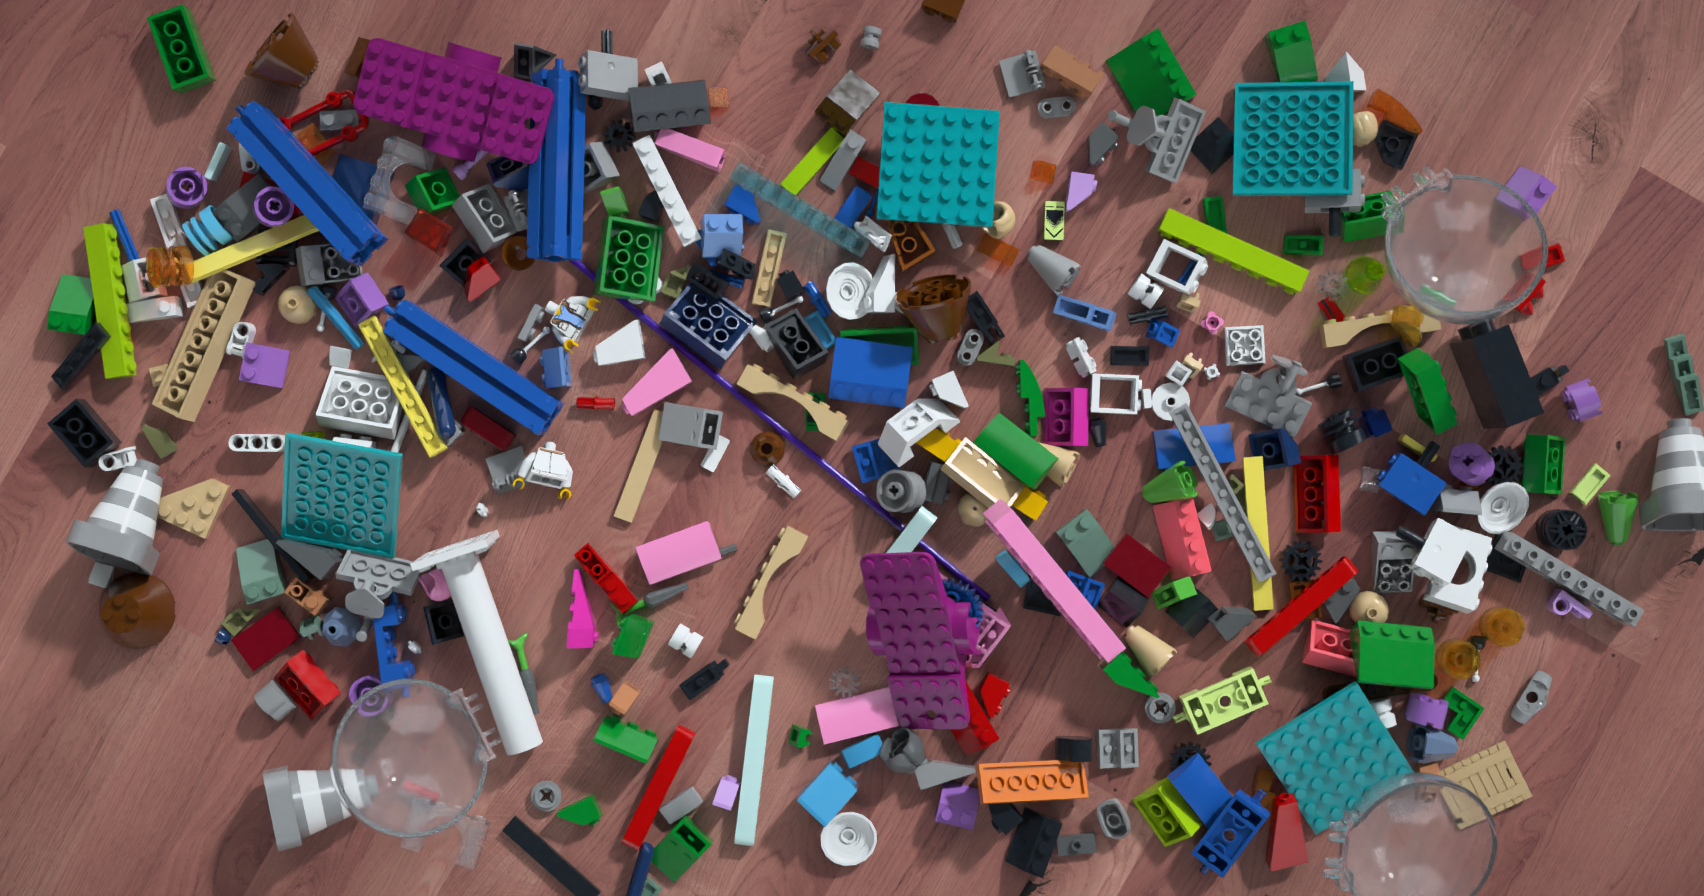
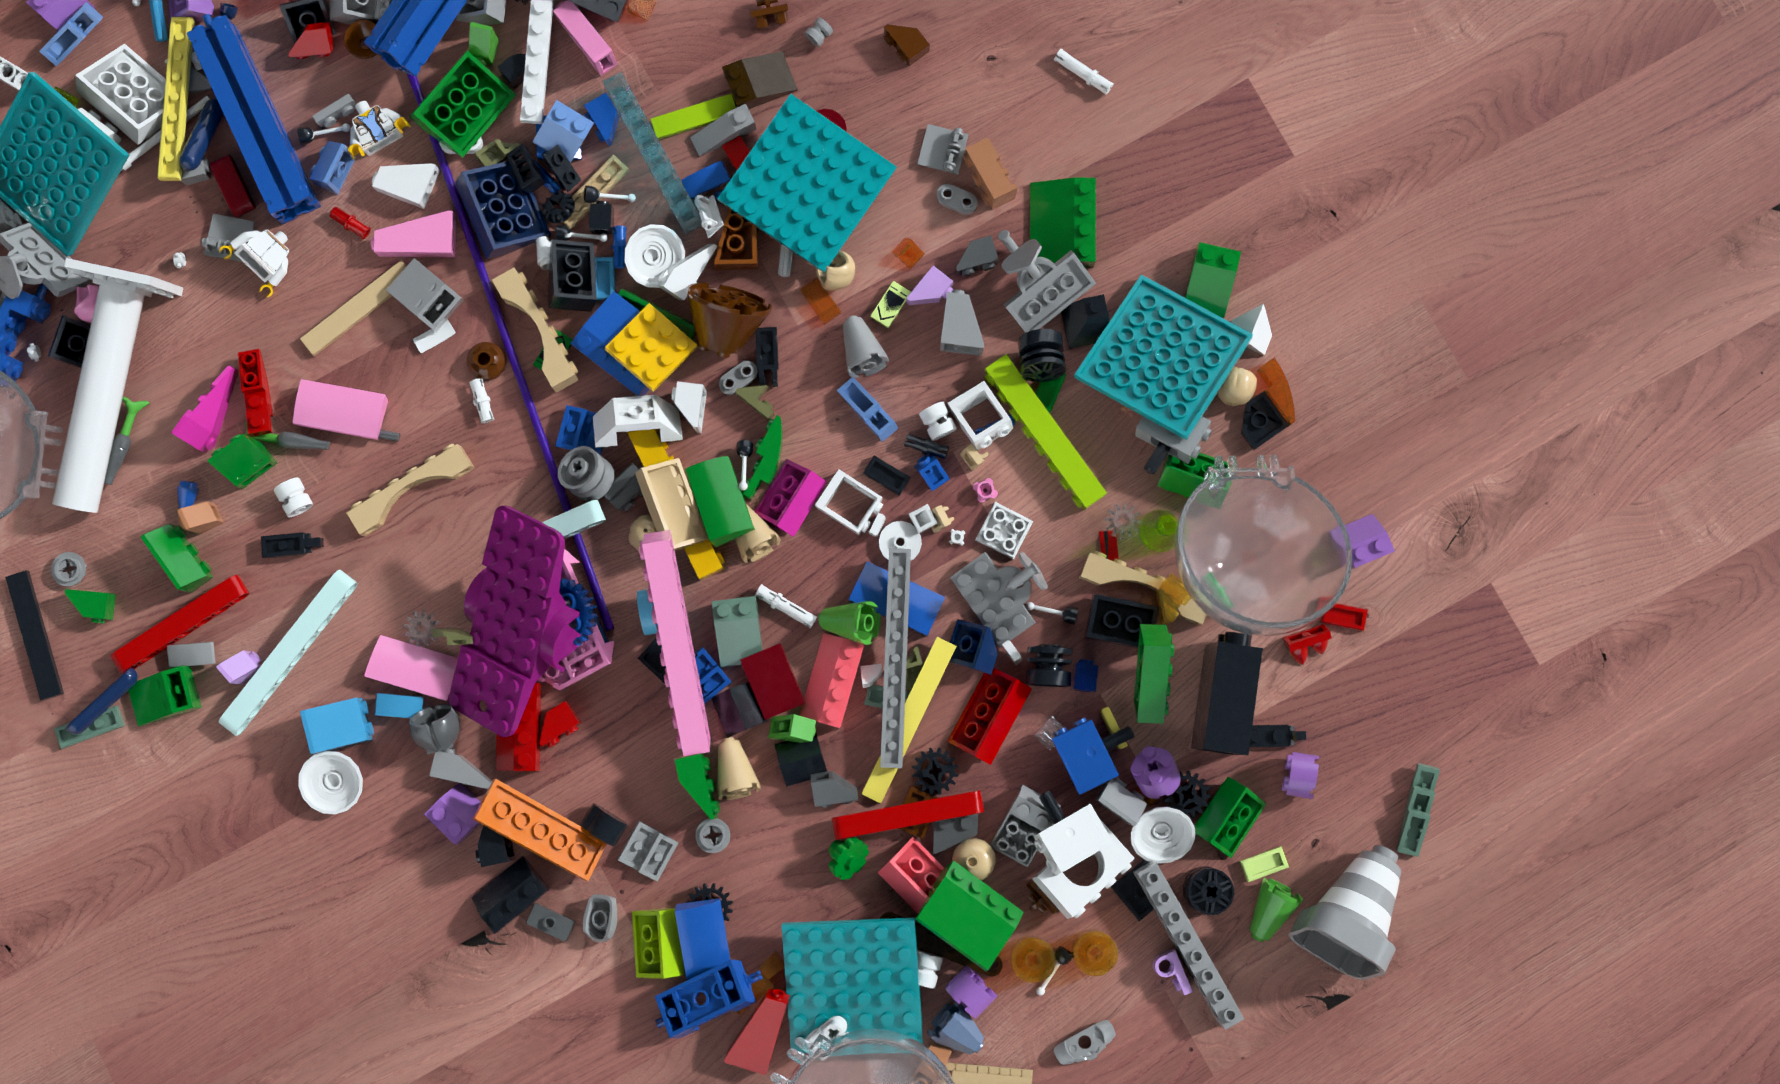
camera: 30 degrees right, 5 degrees down
white slope [329,346,352,369] -> none
green tile [788,724,812,748] -> none
white hinge [1066,337,1097,378] -> none
black cone [1088,418,1107,447] -> none
yellowish green brick [1173,666,1272,735] -> none
green slope [1283,235,1324,256] -> none
green plate [1441,686,1485,740] -> none
none -> medium blue slope [39,2,103,67]
none -> olive slope [432,628,473,645]
none -> black gear [542,191,575,223]
none -> hinge [583,186,636,203]
none -> yellow plate [605,303,697,392]
none -> hinge [736,440,754,490]
none -> white pin [755,584,817,629]
none -> white piece [804,1016,847,1058]
none -> green plant [828,837,869,880]
none -> light grey slope [940,290,984,356]
none -> white tile [1002,640,1022,666]
none -> black wheel [1018,329,1066,382]

